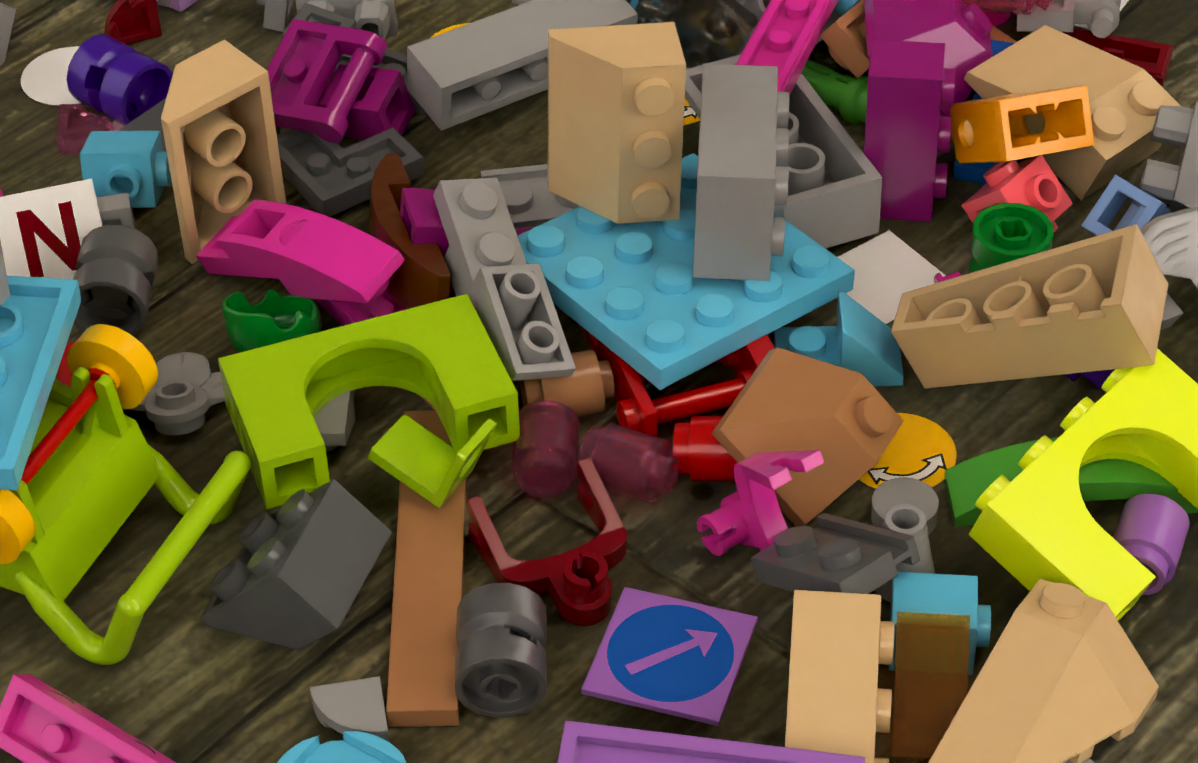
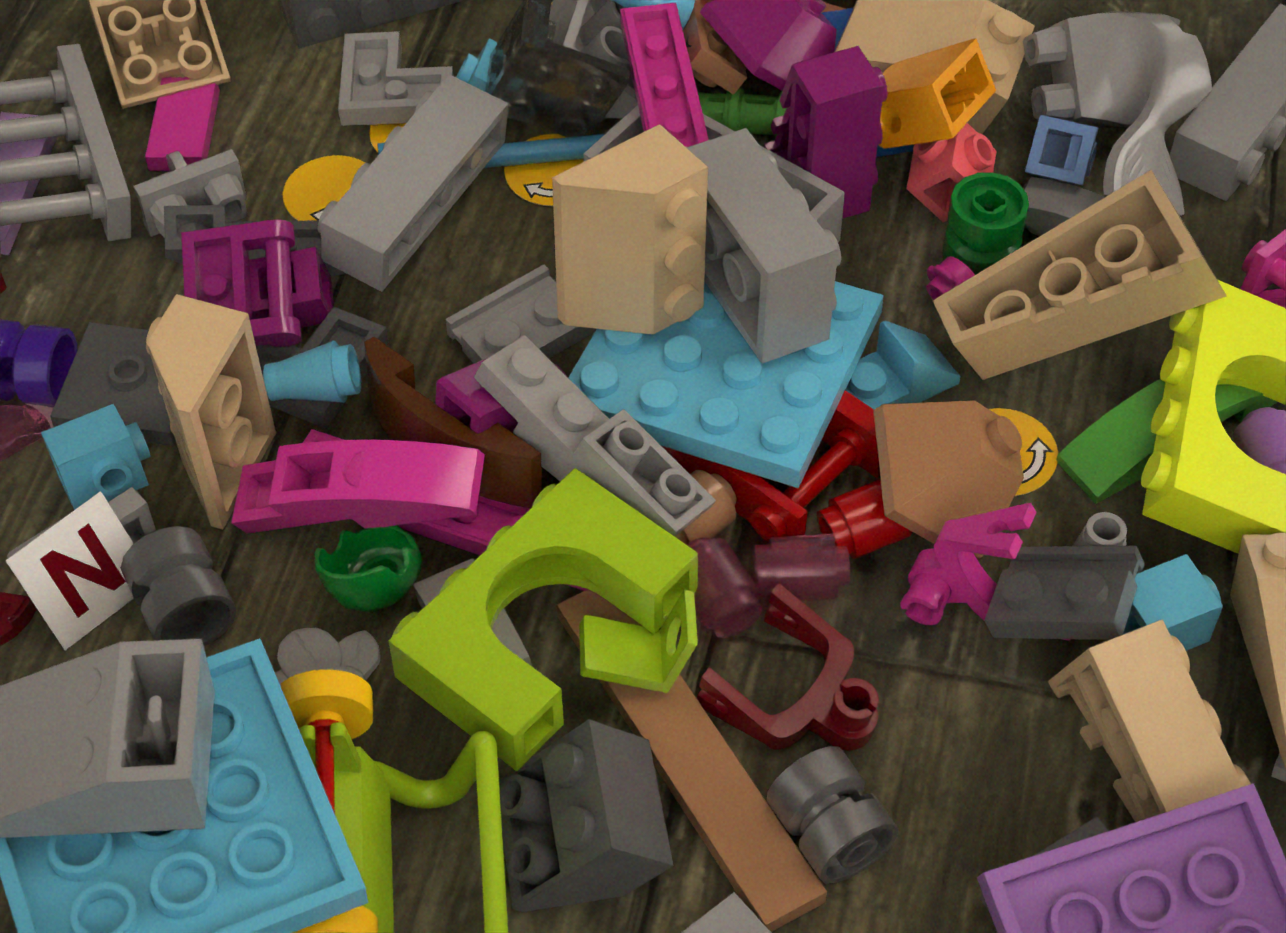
camera: 30 degrees left, 10 degrees up
piece [581,587,758,726] -> none
white sticker [838,230,946,324] -> none
light grey tile [871,477,939,535] -> none
clear orange tile [891,612,970,760] -> none
none -> medium azure cone [263,340,361,403]

